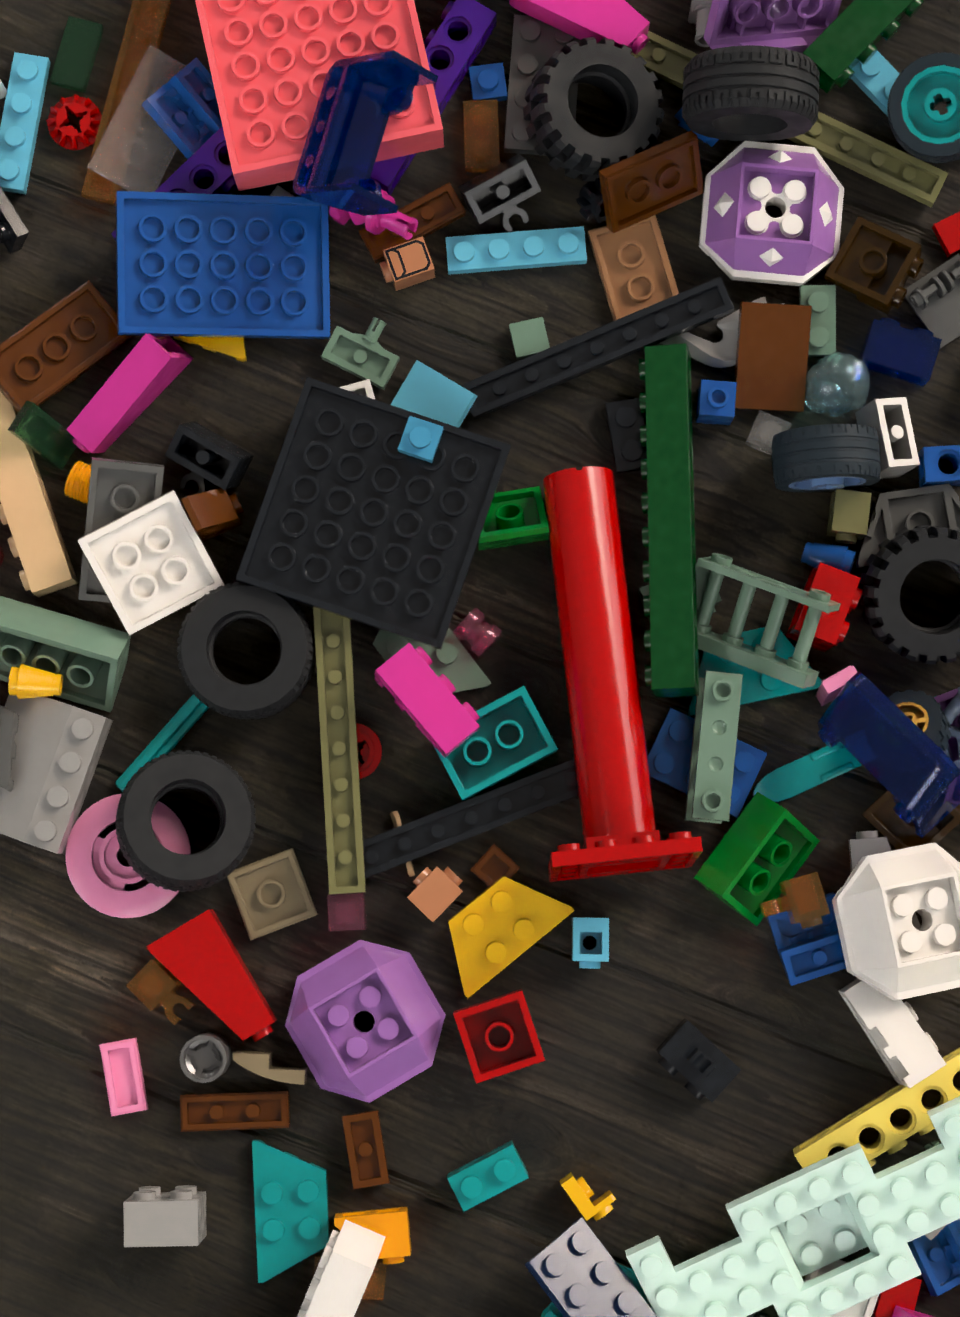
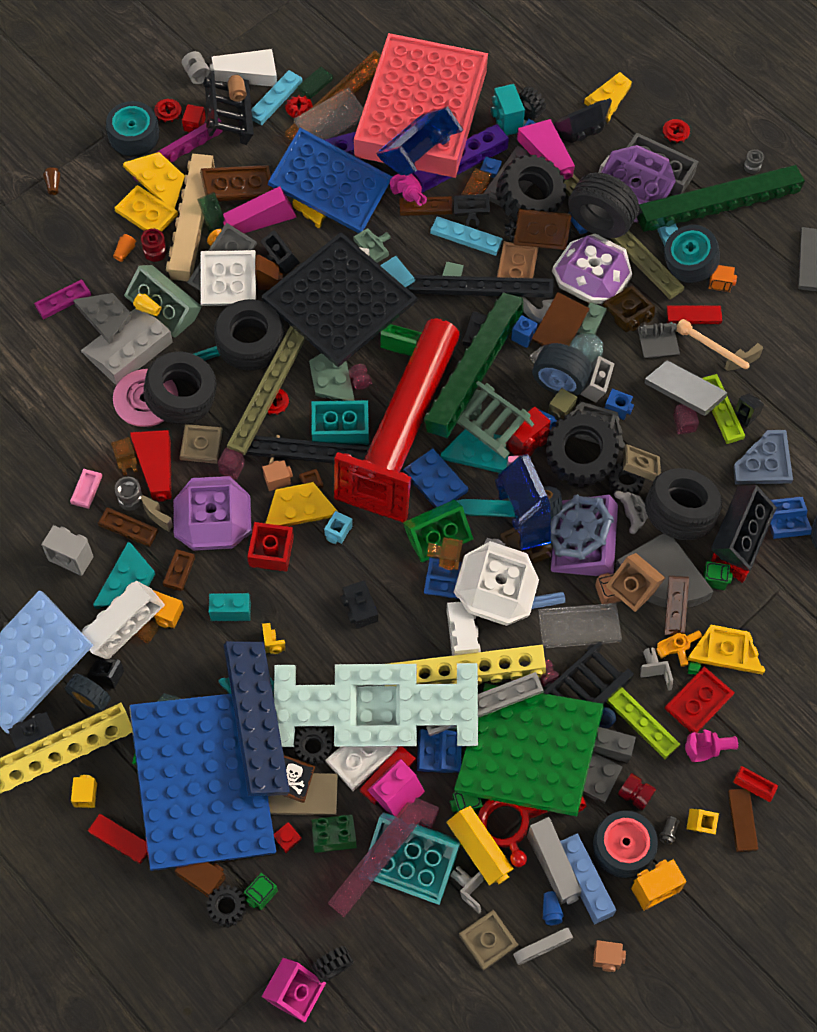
camera: 25 degrees right, 20 degrees down
blue slope [141,57,222,160] -> none
dark pink wedge [375,643,480,758] -> none
nougat brick [379,236,435,291] -> none
dark azure plate [398,415,444,463] -> none
sand green fence [685,671,743,824] -> none
clear blue brick [857,318,942,387] -> none

